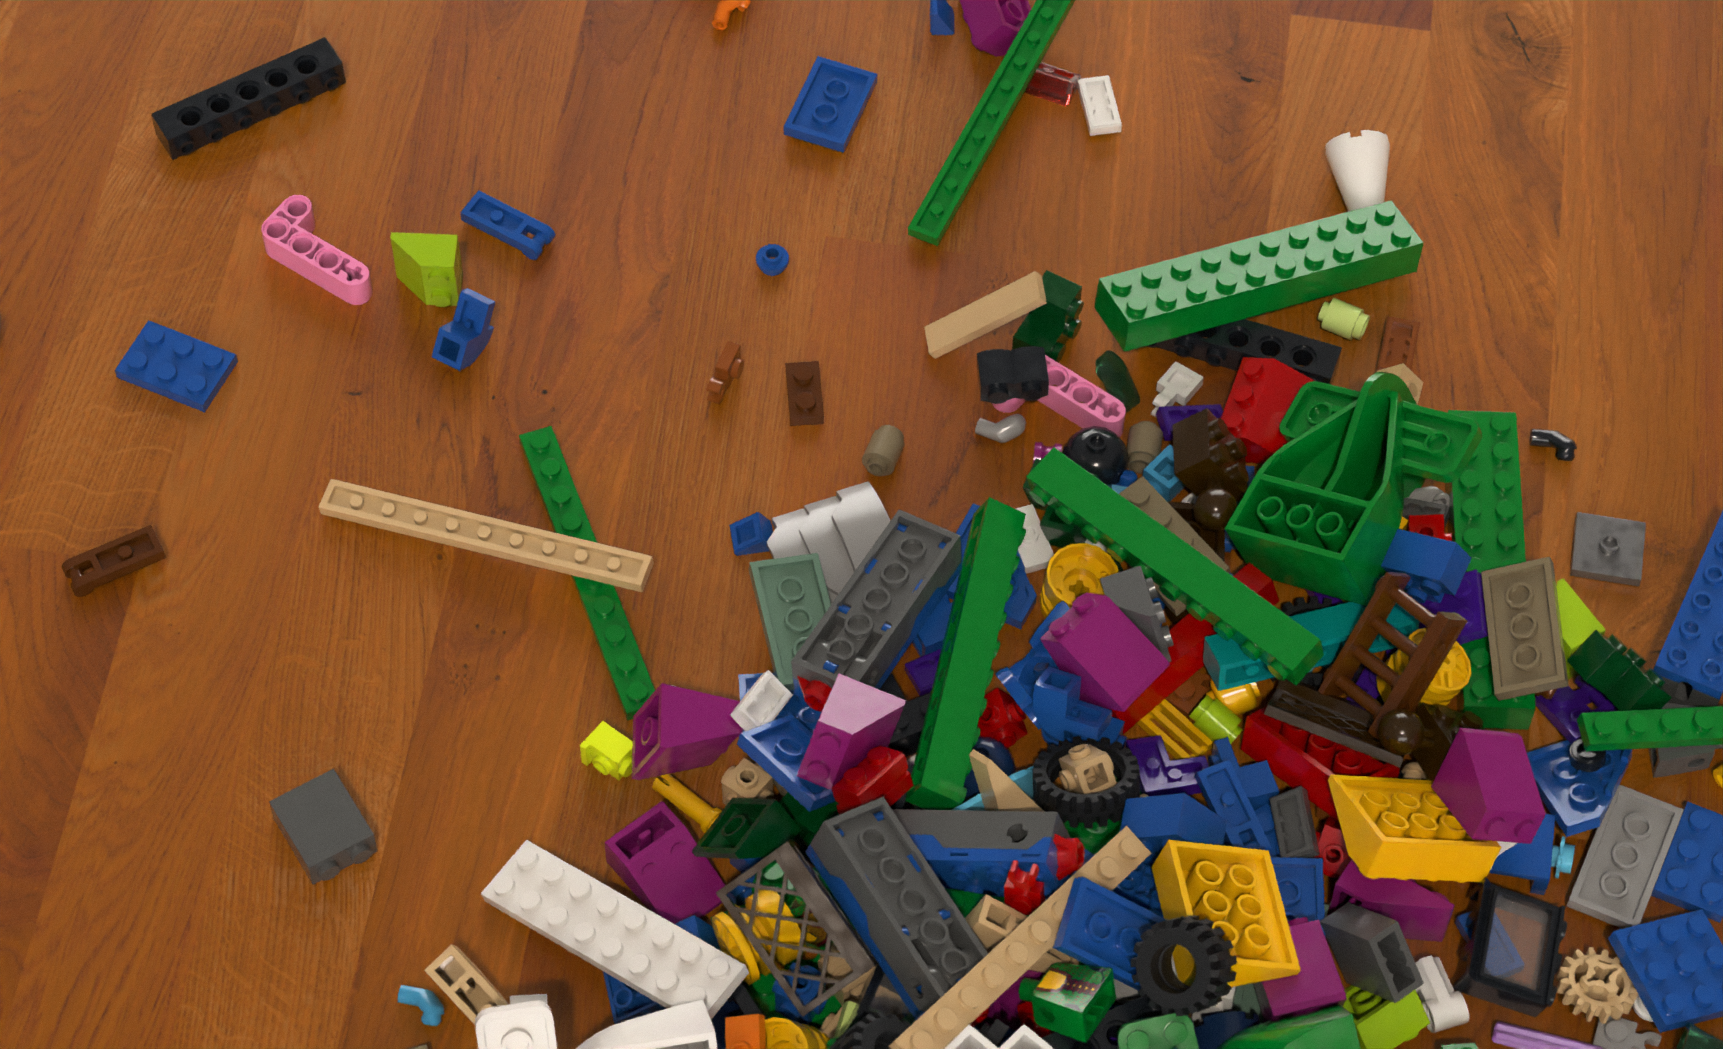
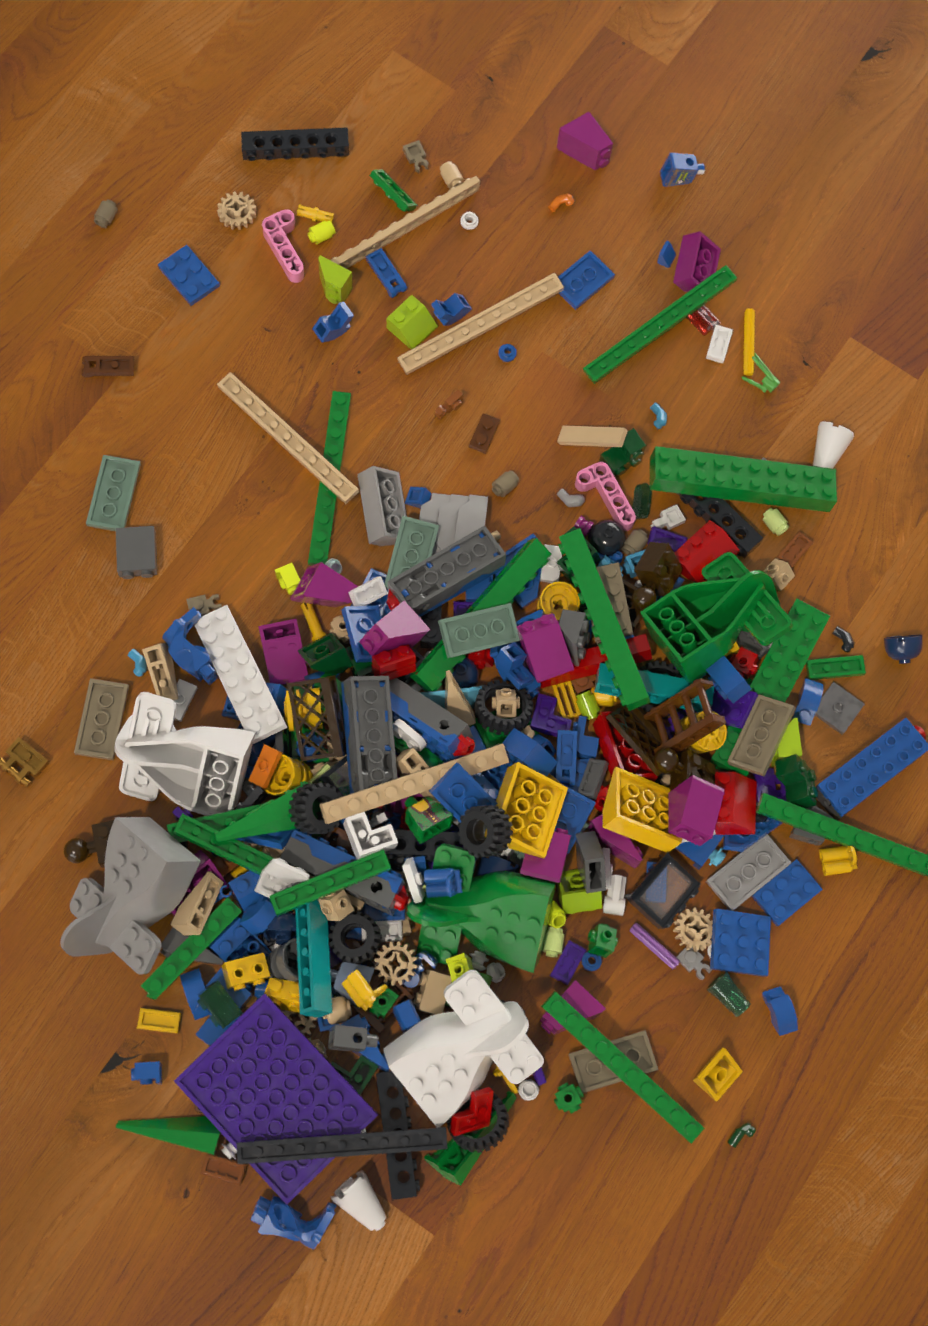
camera: 20 degrees right, 15 degrees up
black brick [977,346,1049,404] -> none
red plate [1004,860,1045,915] -> none
none -> sand green plate [86,455,141,531]
none -> blue hips [162,607,218,685]
none -> dark tan plate [186,594,222,616]
none -> tan gear [217,191,257,230]
none -> yellow pin [297,204,334,223]
none -> neon yellow brick [307,221,336,244]
none -> tan plate [331,176,480,269]
none -> light grey slope [357,466,407,546]
none -> green plate [369,169,417,212]
none -> lime slope [386,295,438,350]
none -> white plate [393,719,426,752]
none -> tan plate [397,273,564,375]
none -> dark tan plate [403,140,428,173]
none -> blue brick [431,293,472,326]
none -> sand green plate [438,603,520,658]
none -> tan brick [440,161,464,189]
none -> white plate [461,212,478,230]
none -> dark azure arm [650,402,667,429]
none -> red slope [715,772,757,835]
none -> bright green plant [742,353,780,393]
none -> yellow axle [743,308,755,376]
none -> blue brick [792,678,823,726]
none -> green plate [806,655,866,680]
none -> dark blue cylinder [884,635,923,664]

